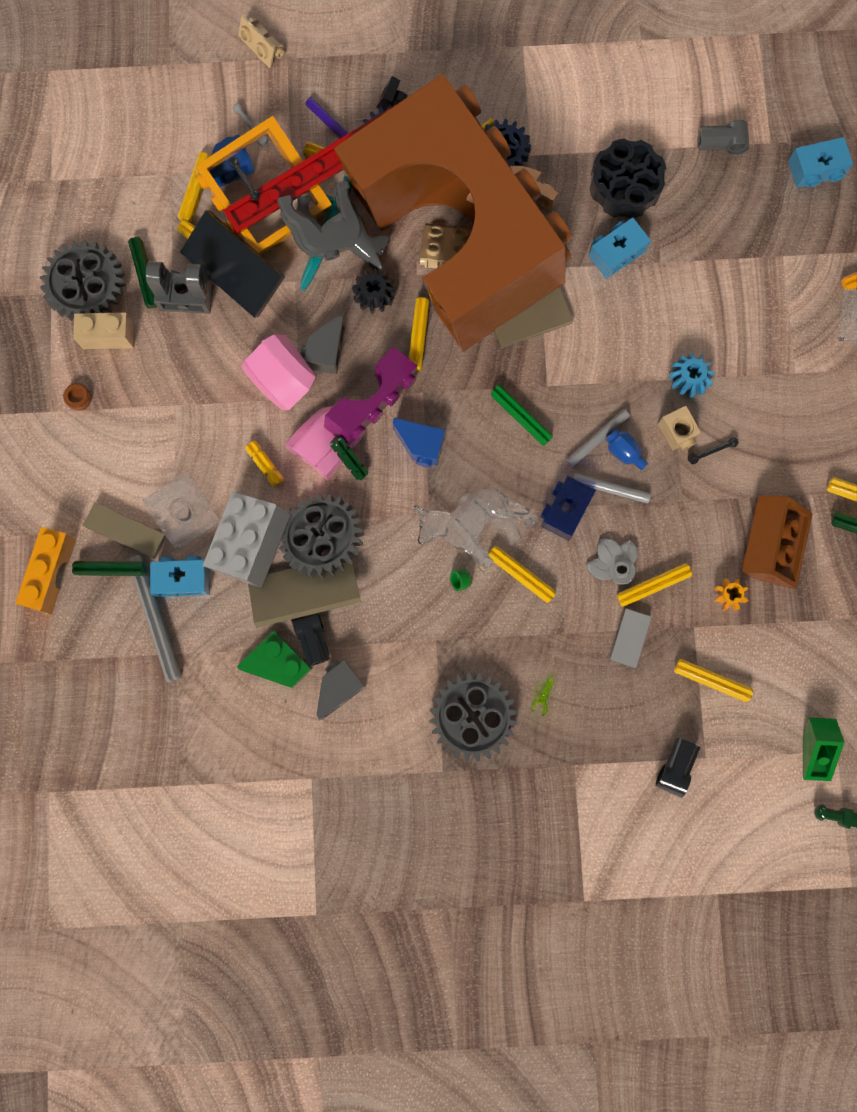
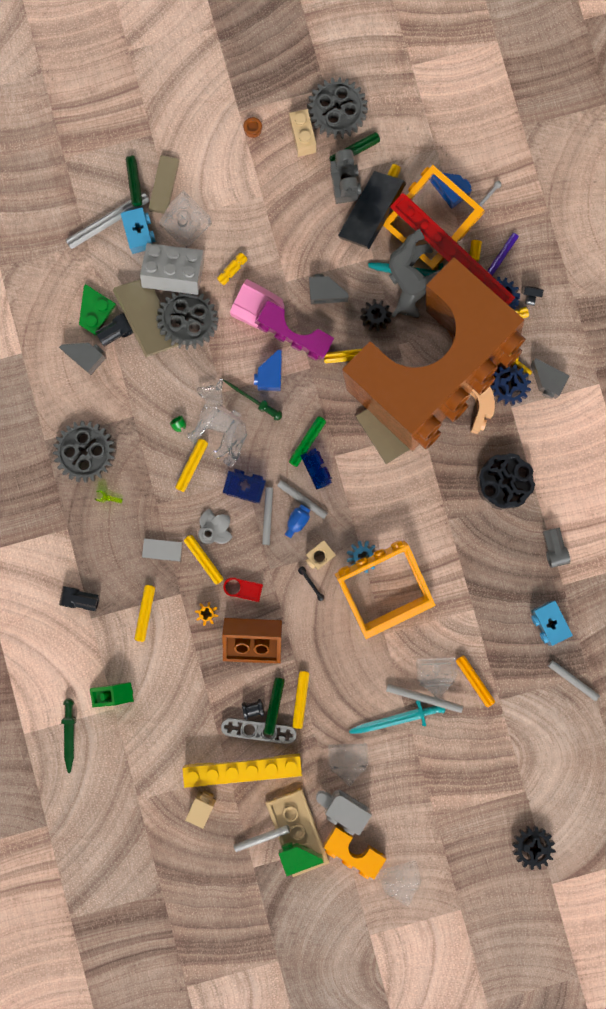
camera: 75 degrees right, 5 degrees up
light orange arch [15,527,76,614] -> none
yellow axle [177,152,211,223] -> none
black hinge [228,157,260,201] -> none
tan hinge [238,15,285,68] -> none
bright pink slope [242,334,316,410] -> none
dark green axle [330,436,369,480] -> none
tan hinge [419,225,472,268] -> none
dark azure brick [588,218,651,279] -> none
none -> dark green sword [220,378,282,421]
none -> red piece [223,578,263,602]
none -> clear blue hinge [300,448,332,490]
none -> light orange window [335,540,436,639]
none -> dark grey slope [531,358,570,399]

